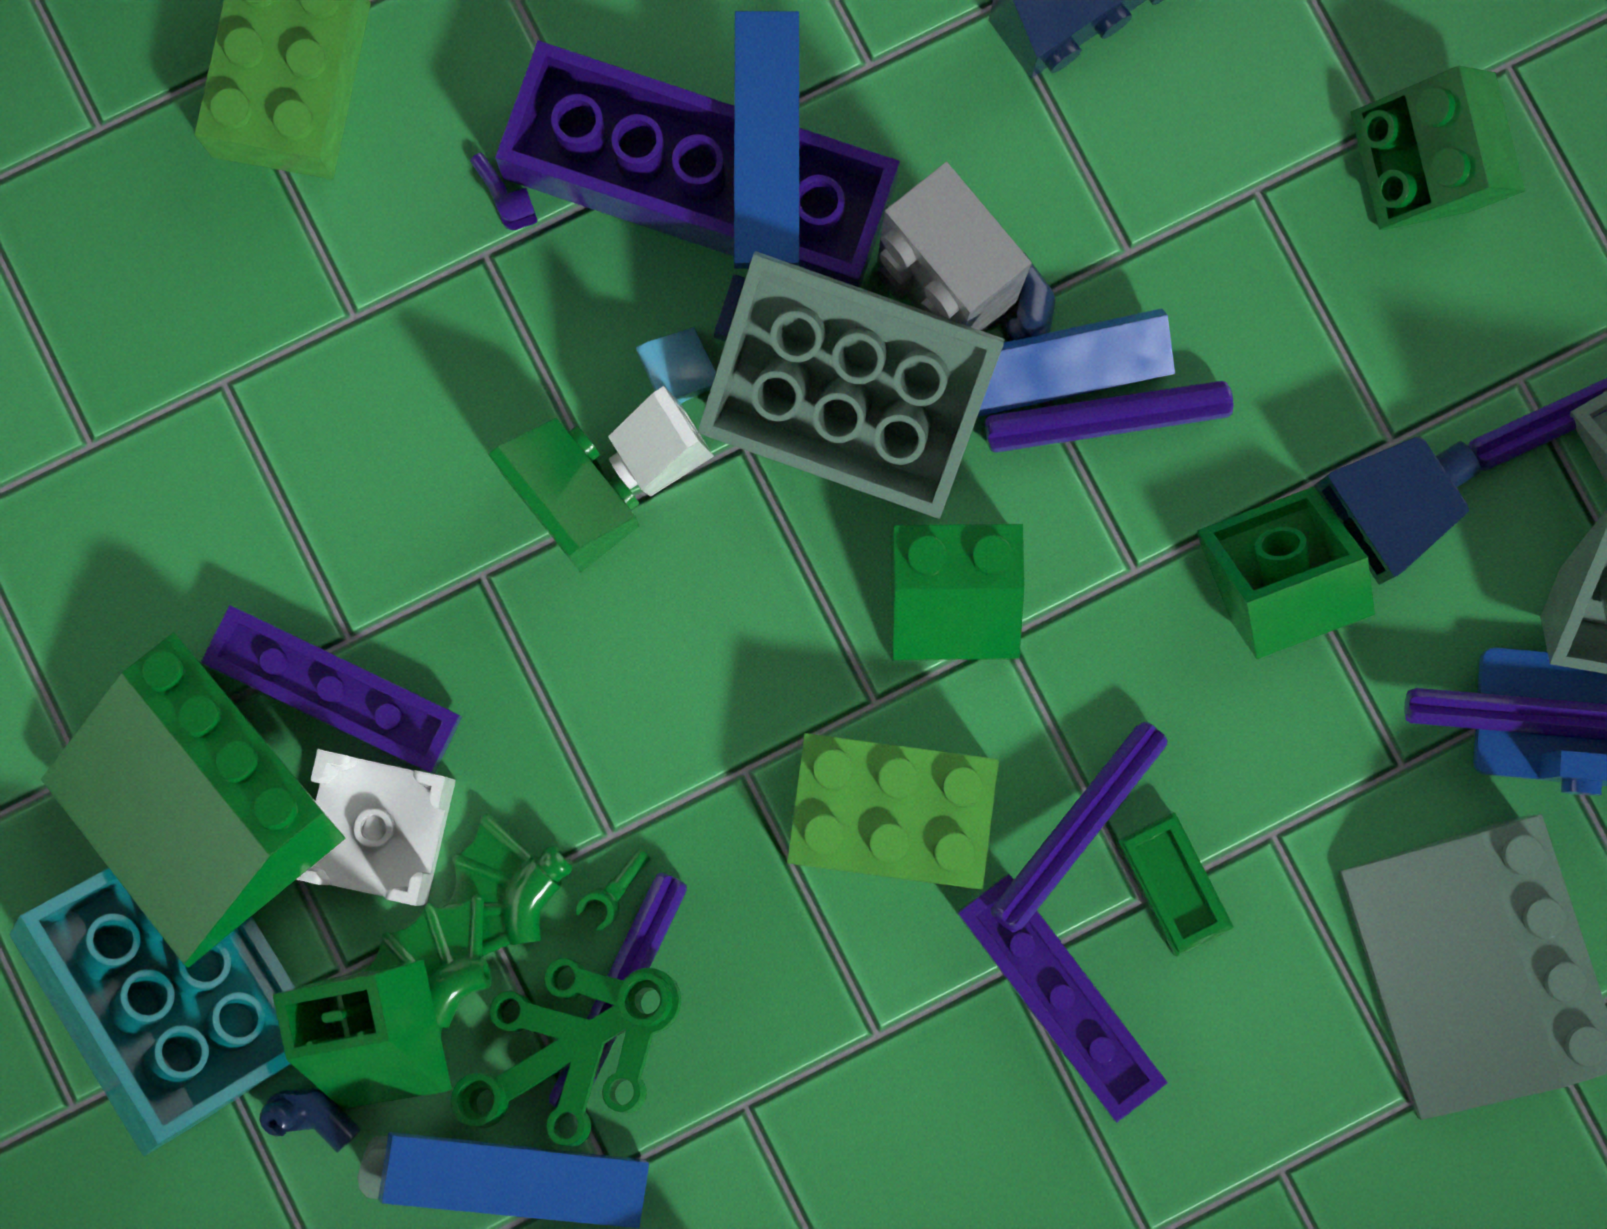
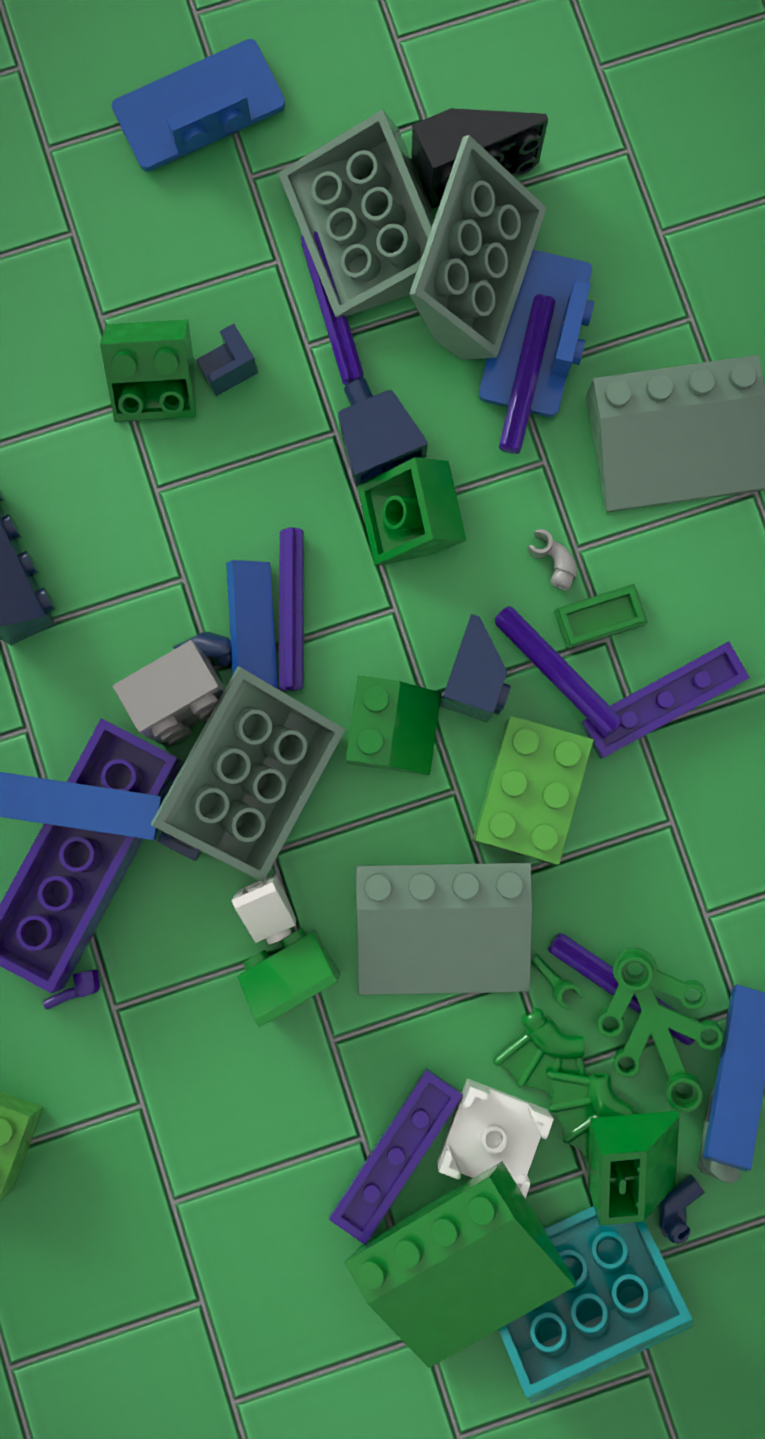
camera: 75 degrees left, 0 degrees up
medium azure slope [636,327,716,403] -> none
none -> dark blue panel [197,323,258,396]
none -> sand green slope [356,863,532,995]
none -> dark blue slope [440,614,511,722]
none -> light grey arm [527,529,577,591]

